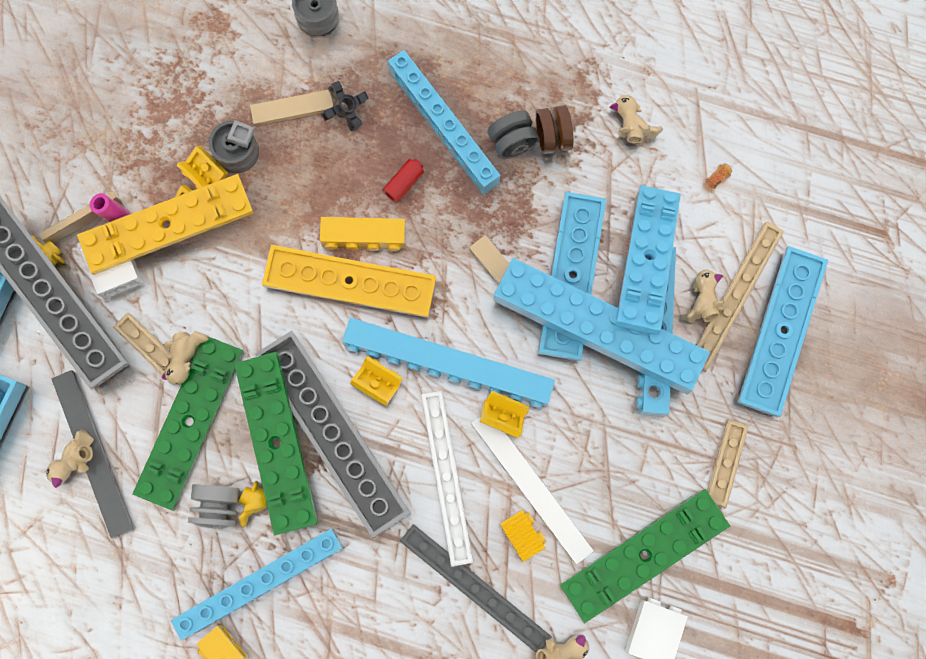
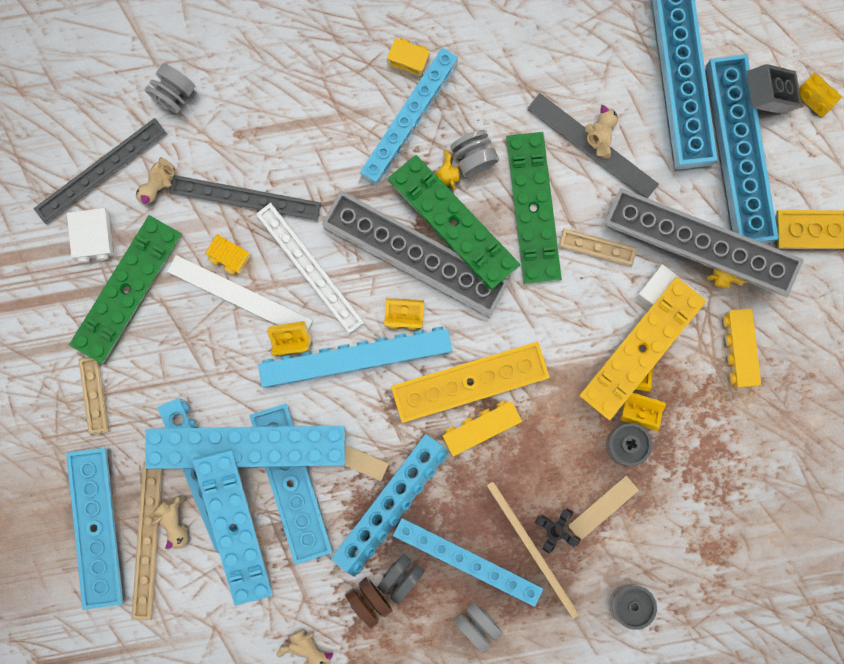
camera: 155 degrees right, 5 degrees up
tan tile [39,191,123,244] -> none
dark pink brick [90,193,131,222] -> none
tan animal [161,331,209,385] -> none
light grey tile [227,120,255,148] -> none
red brick [382,159,424,203] -> none
clear orange pin [706,163,732,189] -> none
none -> medium azure brick [331,434,449,577]
none -> light grey wheel [454,602,504,653]
none -> tan tile [486,482,579,619]
none -> yellow brick [723,309,761,388]

